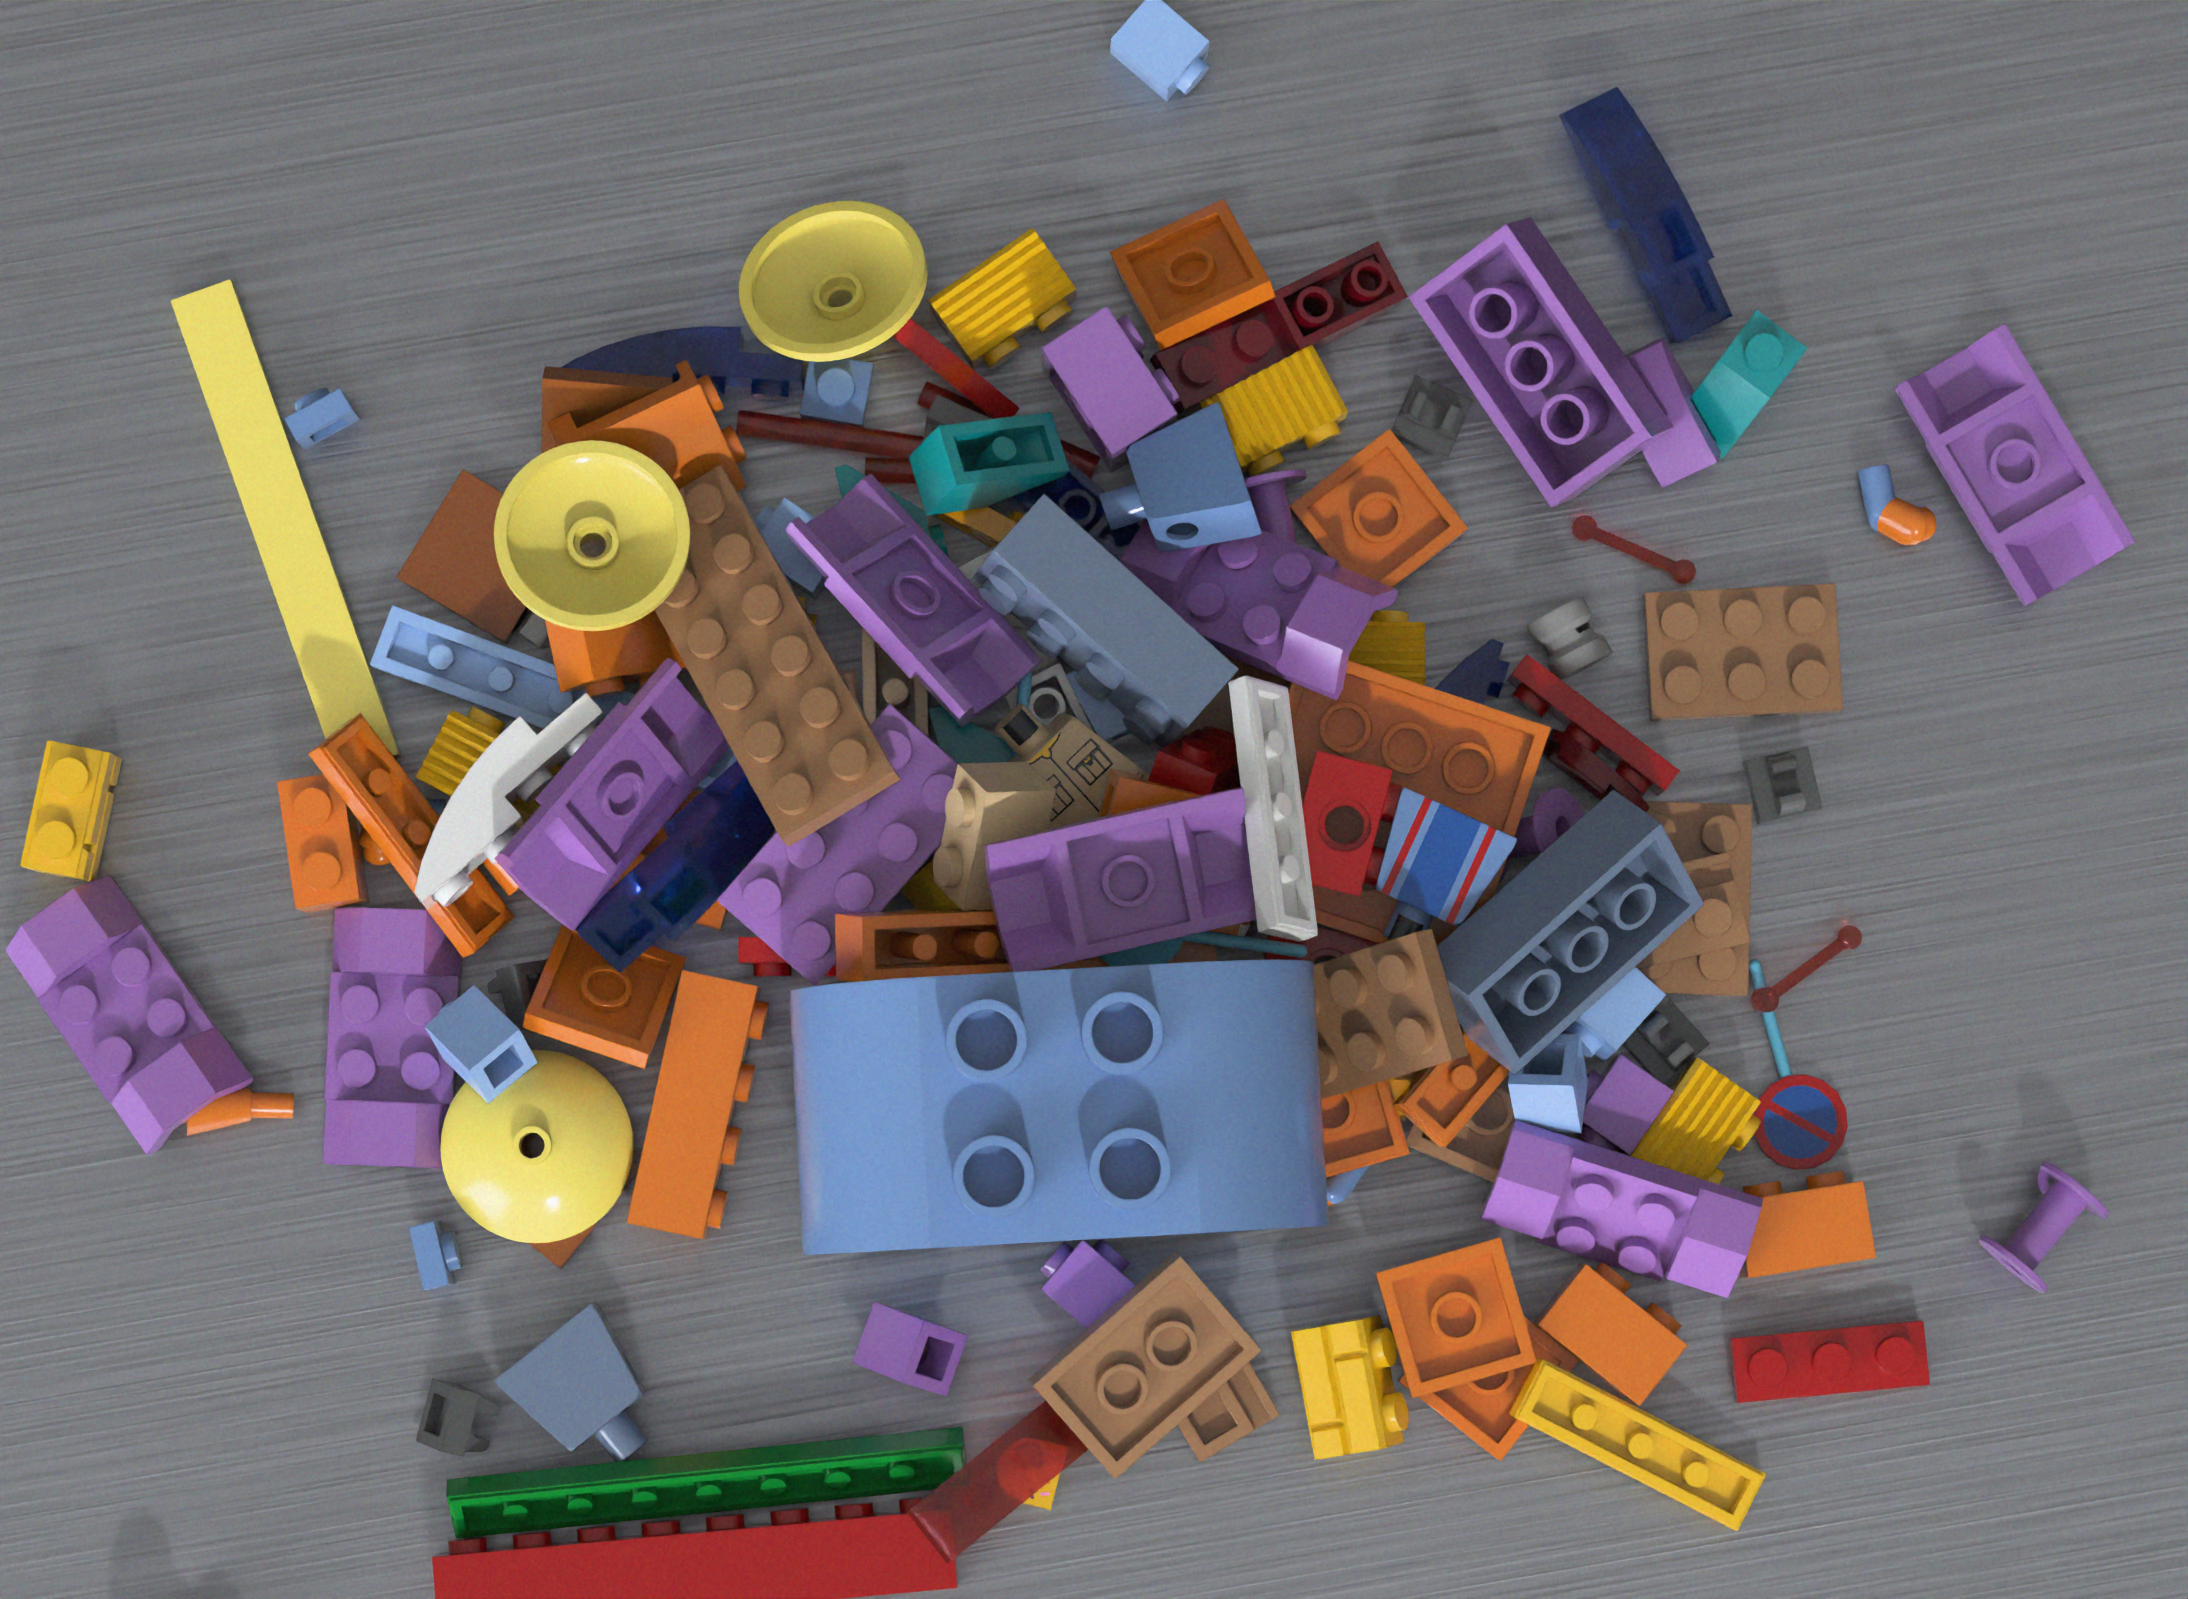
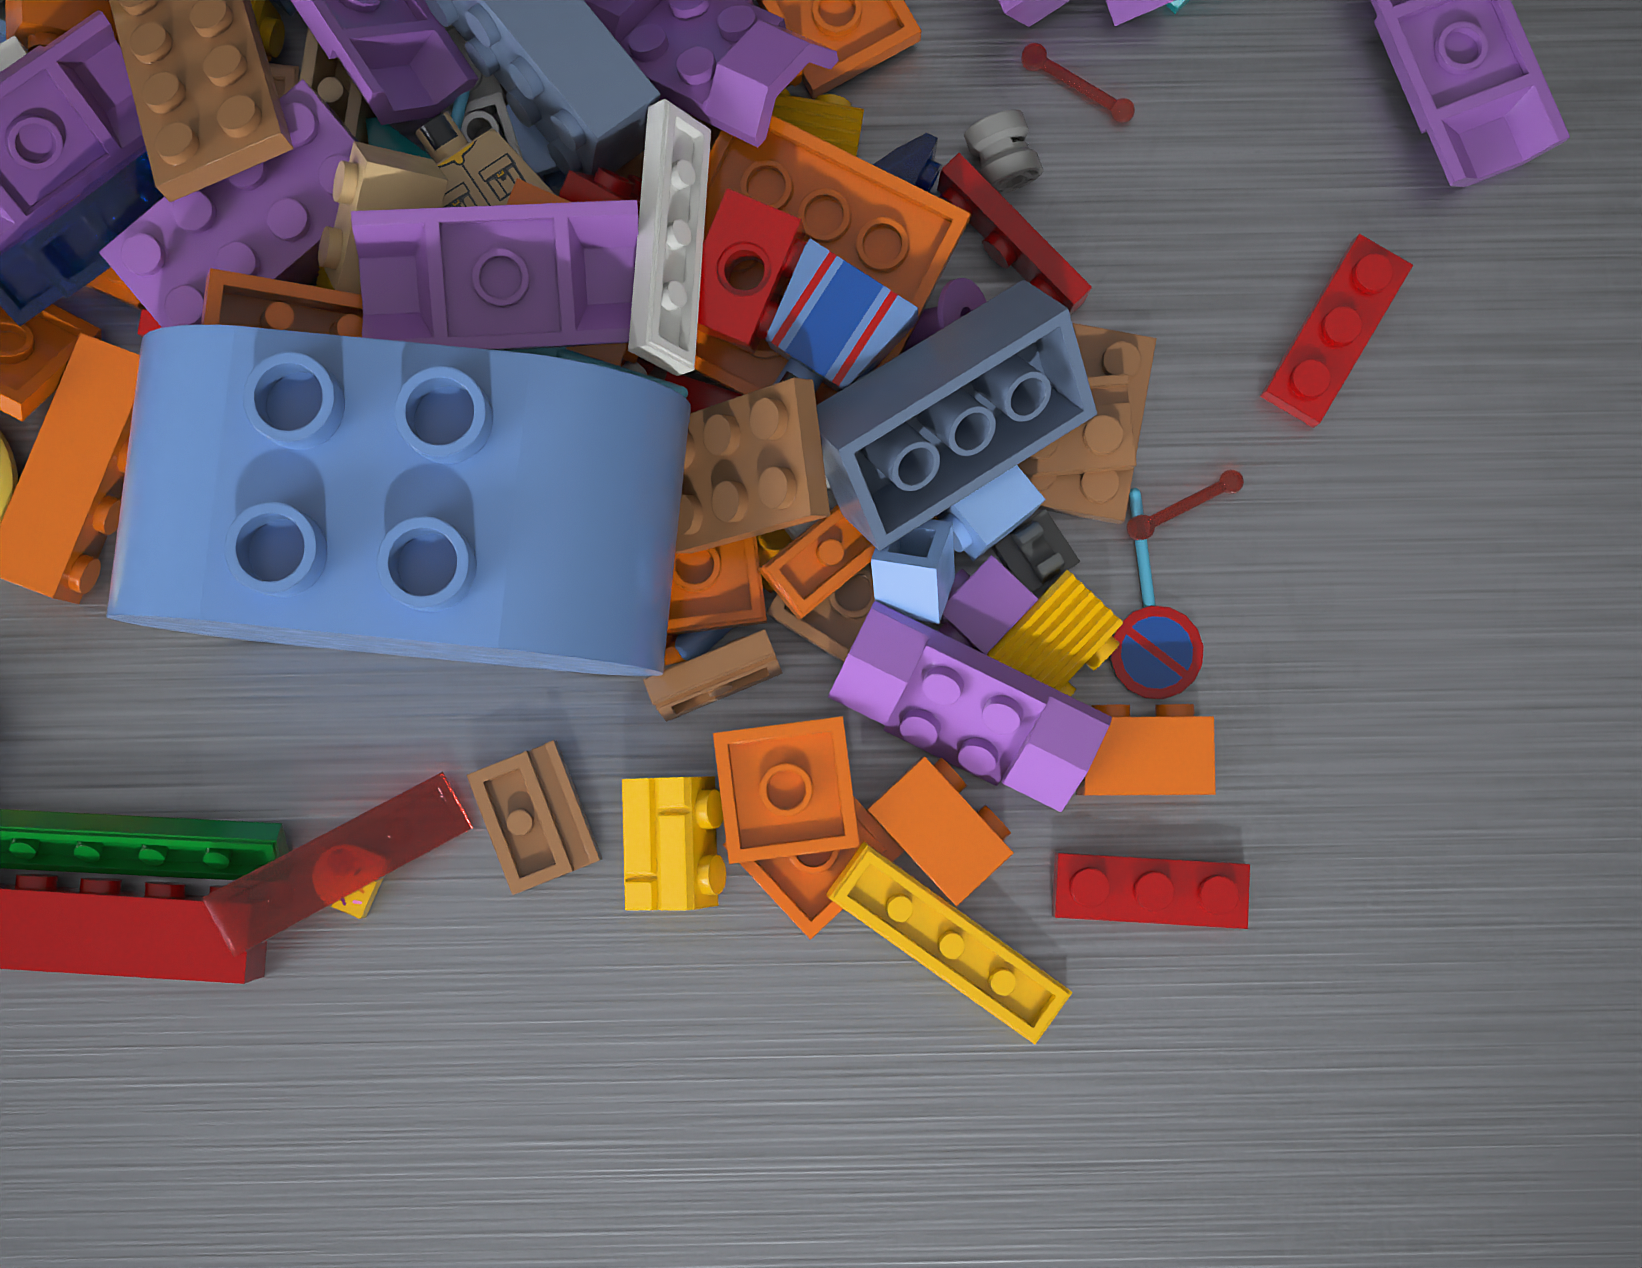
camera: 10 degrees right, 0 degrees up
medium lavender brick [852,1301,968,1396] -> none
medium nougat plate [1028,1251,1262,1479] -> none
medium lavender brick [1040,1239,1136,1328] -> none
dark red tile [1542,729,1650,812] -> none
medium nougat plate [1642,583,1843,721] -> none
dark grey tile [1743,747,1823,824] -> none
arm [1857,464,1937,545] -> none
medium lavender piece [1978,1161,2110,1294] -> none
none -> medium nougat plate [643,629,783,722]
none -> red plate [1260,233,1413,428]

